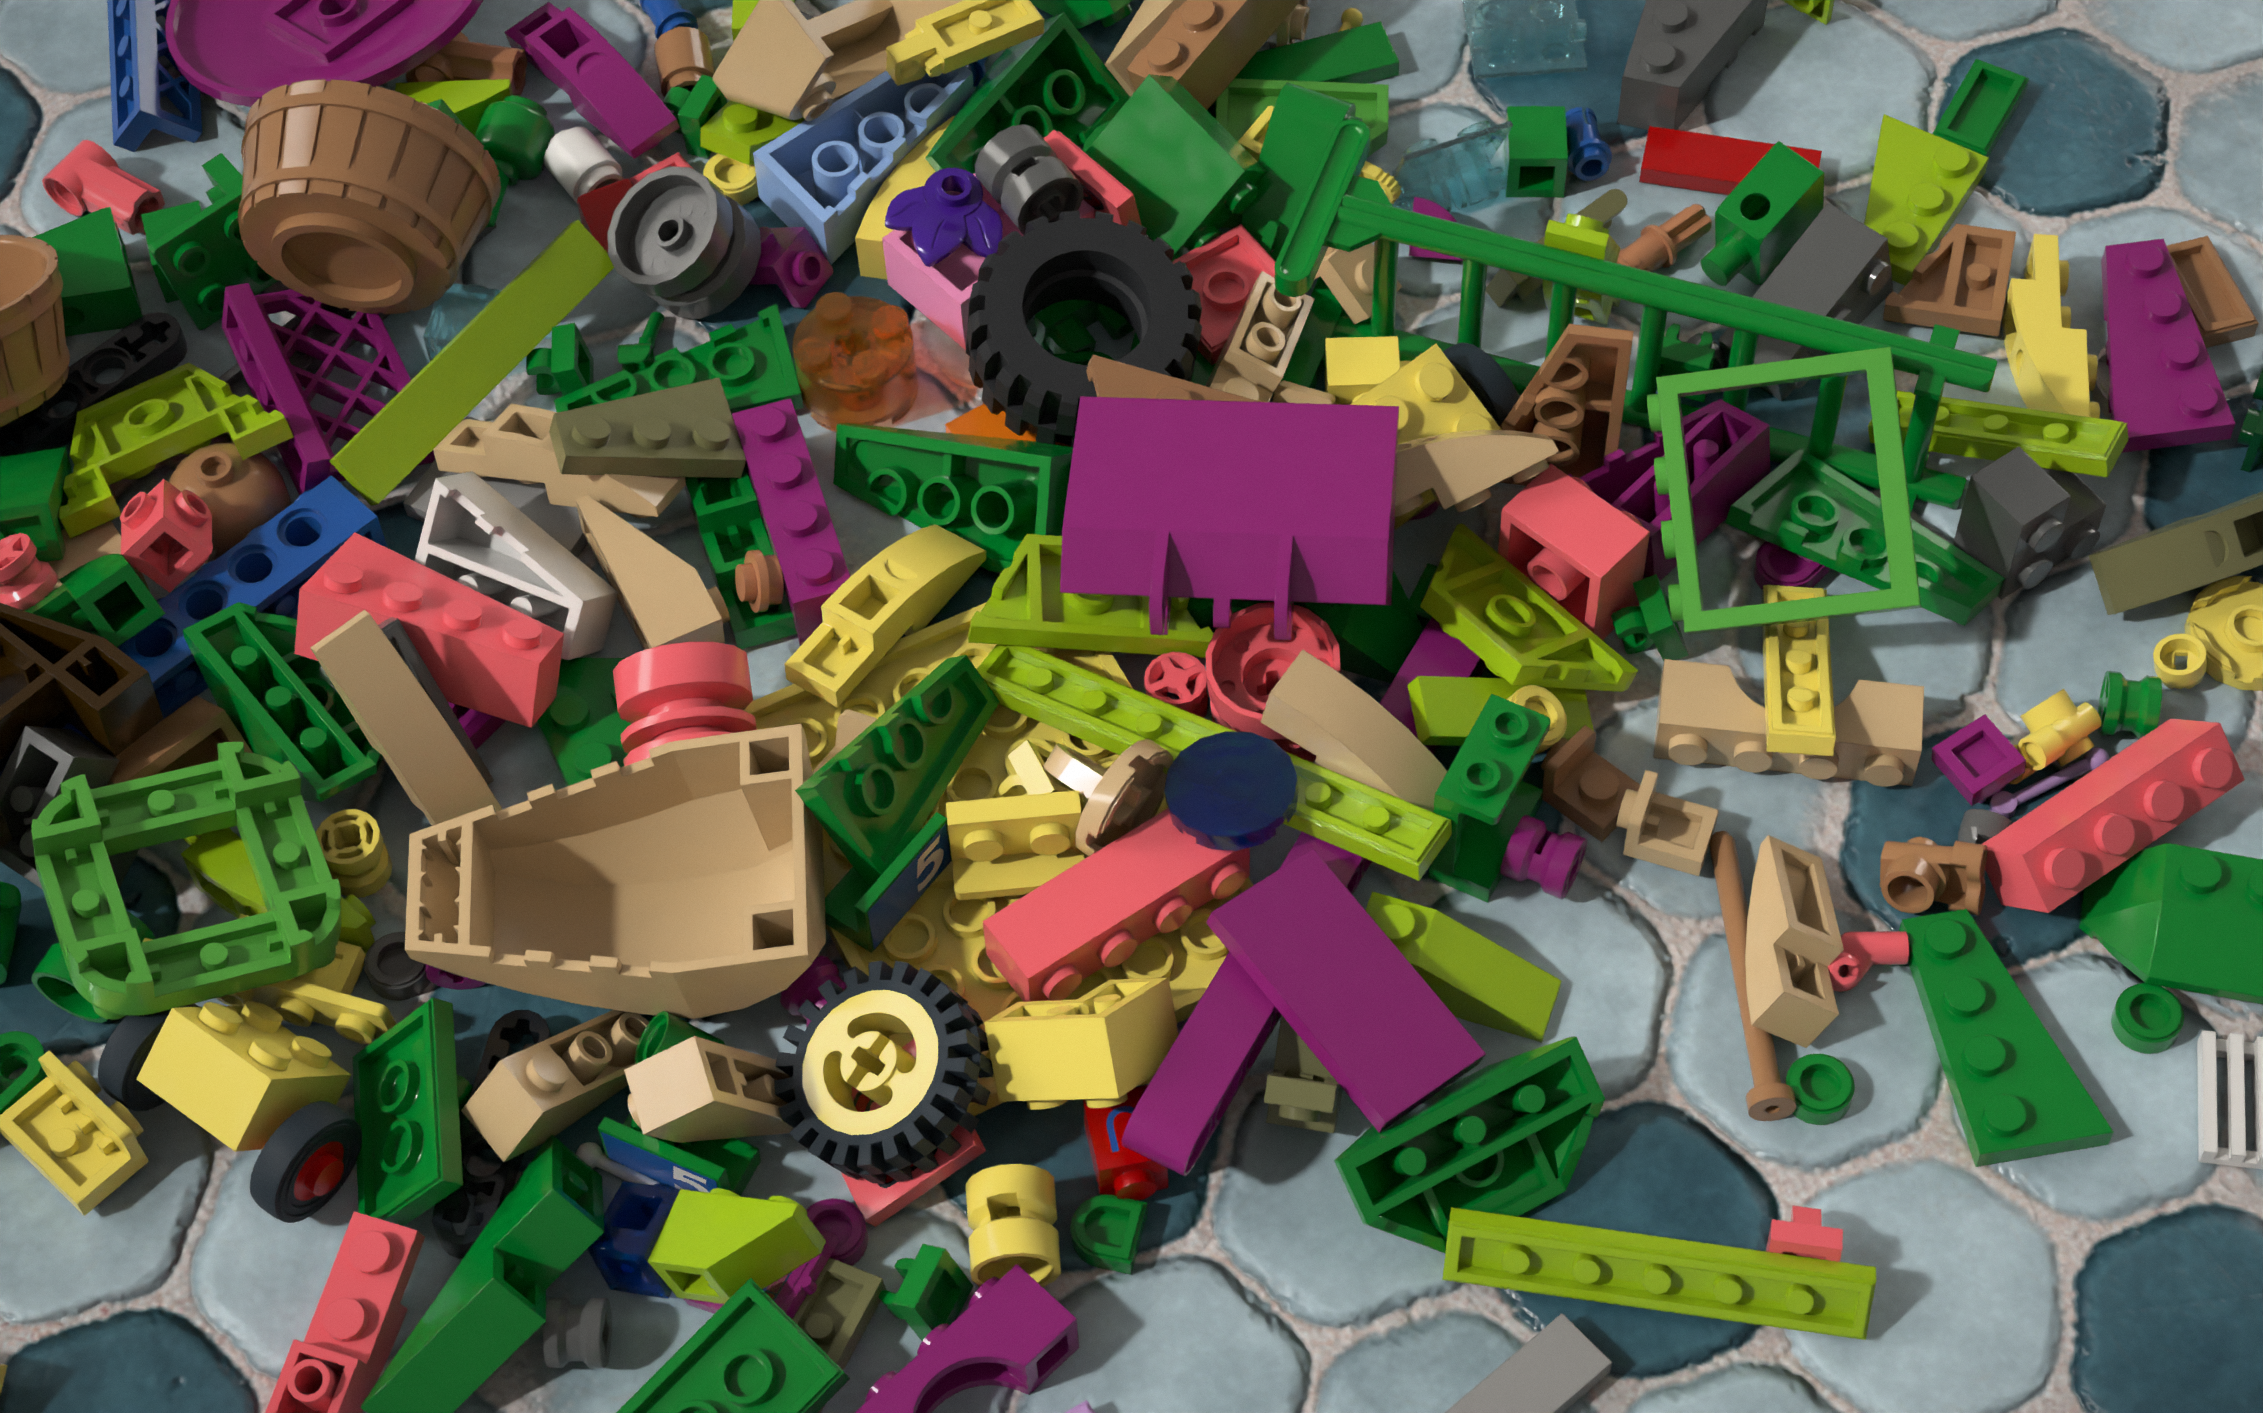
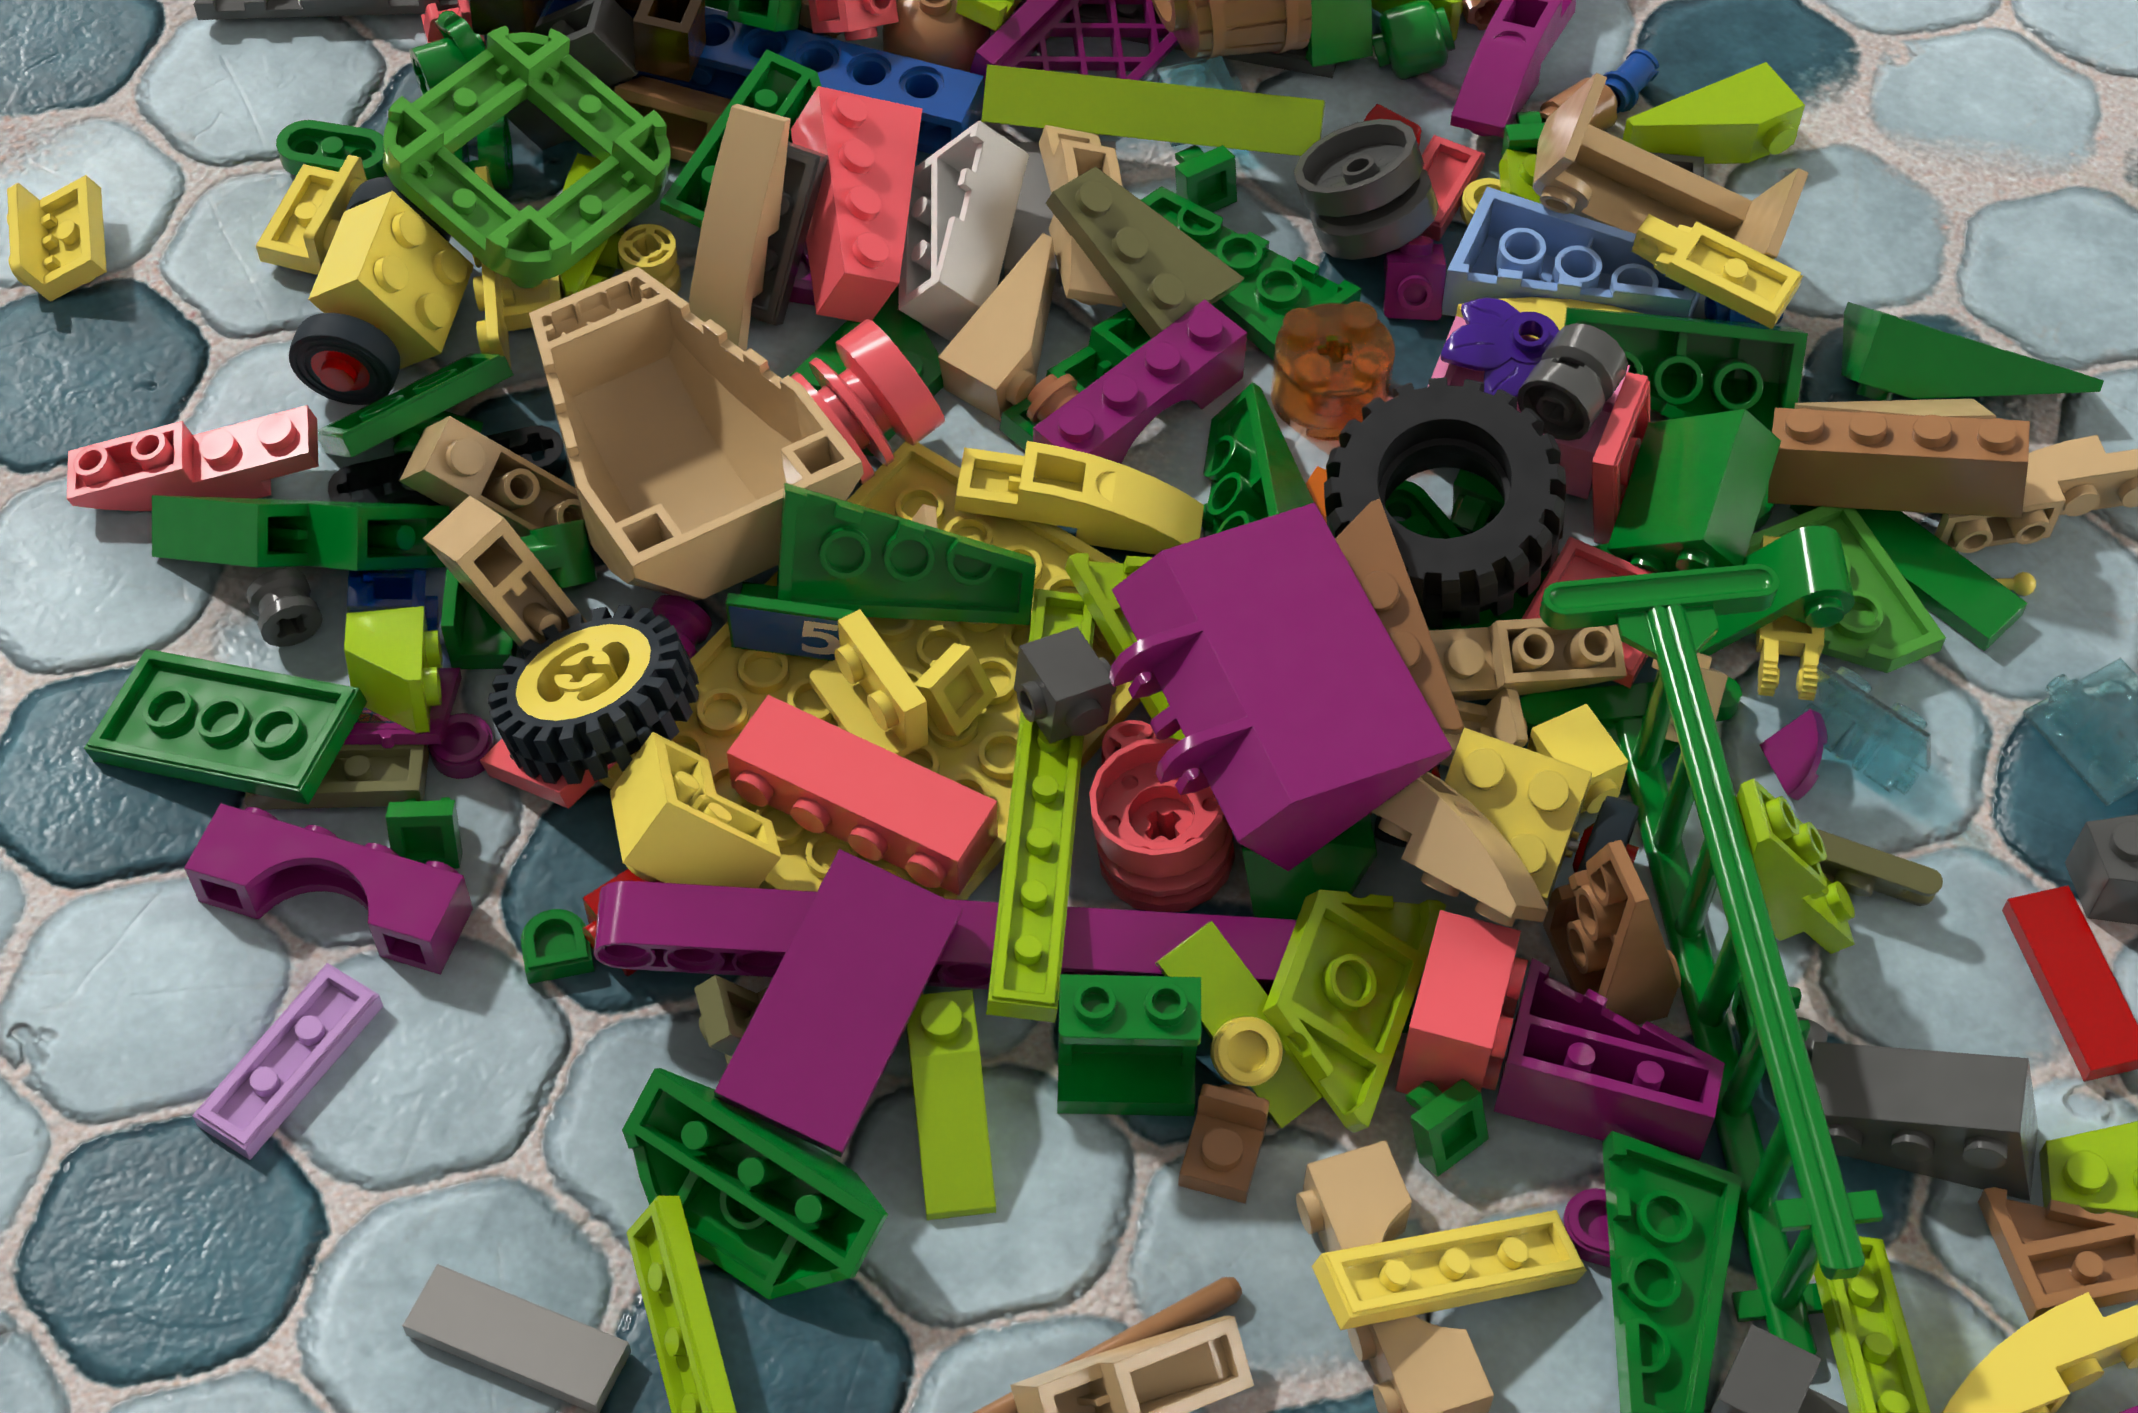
camera: 60 degrees right, 0 degrees up
white brick [544,127,624,203] -> none
green hand [618,311,665,374] -> none
light yellow wheel [966,1164,1061,1287] -> none
tan tile [1043,738,1173,856] -> none
clear blue tile [1164,731,1299,851] -> none
tan slope [1260,649,1447,812] -> none
magenta wheel [1500,815,1588,900] -> none
green brick [1504,106,1568,198] -> none
blue pin [1566,107,1613,181] -> none
tan bracket [1616,770,1719,876] -> none
nougat axle [1617,204,1712,272] -> none
bright green window [1647,347,1921,635] -> none
green torso [1700,141,1824,286] -> none
none -> dark grey brick [1014,627,1116,743]

